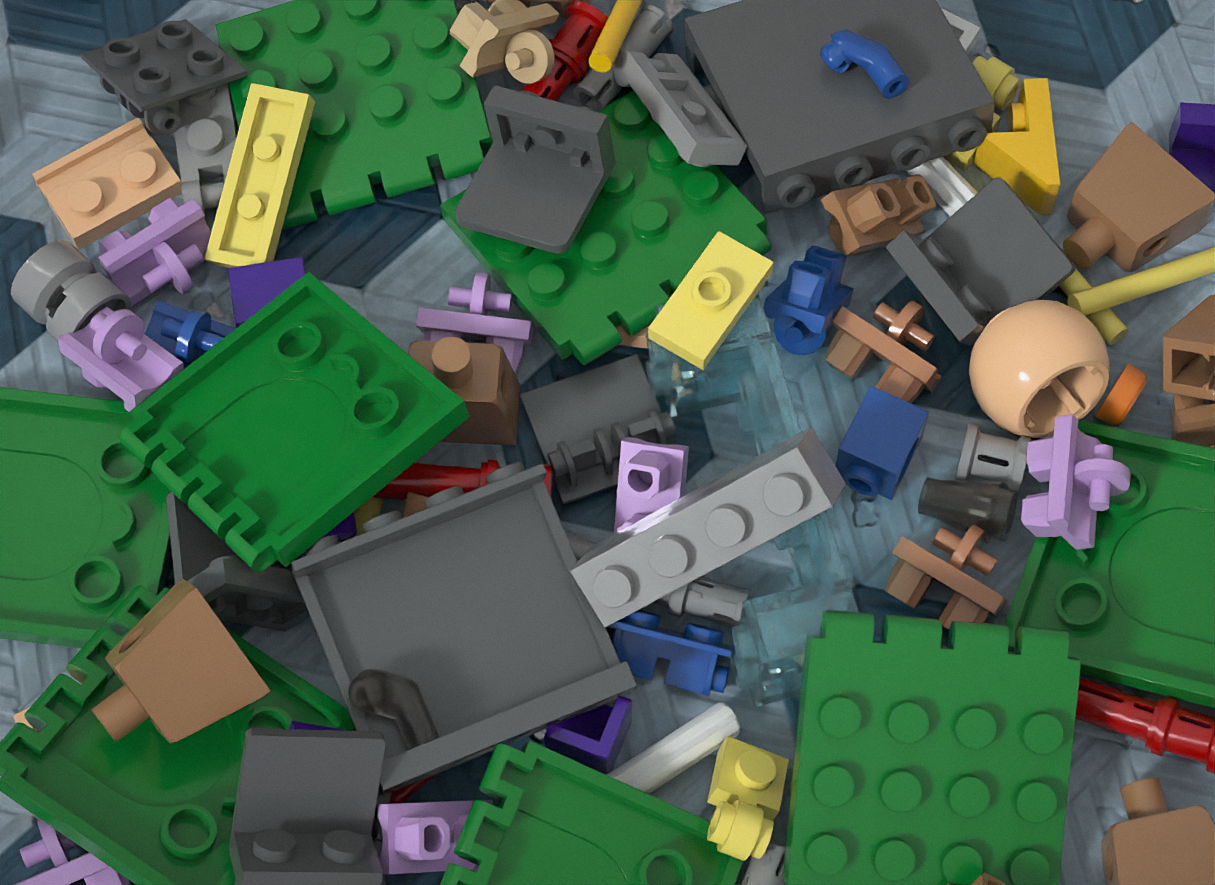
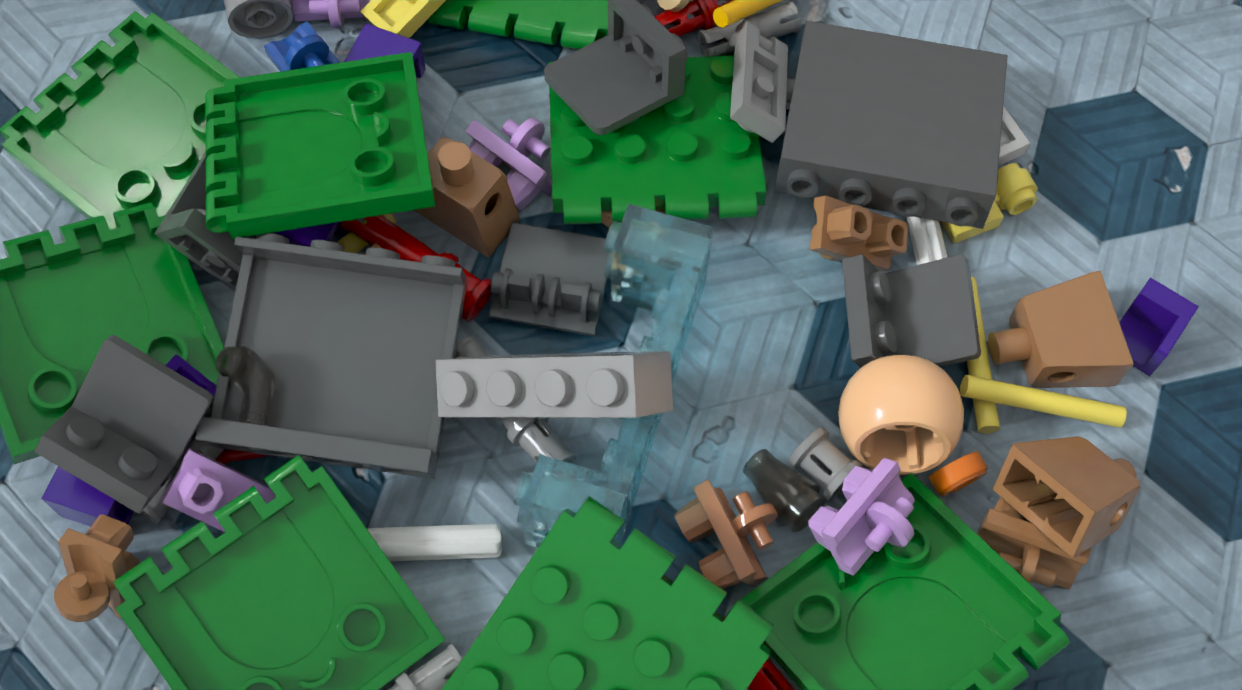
camera: 30 degrees right, 0 degrees up
lavender hips [58,307,184,412] -> none
medium nougat torso [91,579,270,743] -> none
dark purple panel [544,695,632,775] -> none
blue hinge [609,609,737,697] -> none
lavender hips [614,437,689,534] -> none
light yellow plate [648,231,774,370] -> none
light yellow plate [707,736,789,861] -> none
blue hips [761,245,854,356] -> none
blue arm [820,29,909,99] -> none
nougat hips [824,300,942,403] -> none
blue brick [835,386,929,500] -> none
yellow slope [974,78,1060,215] -> none

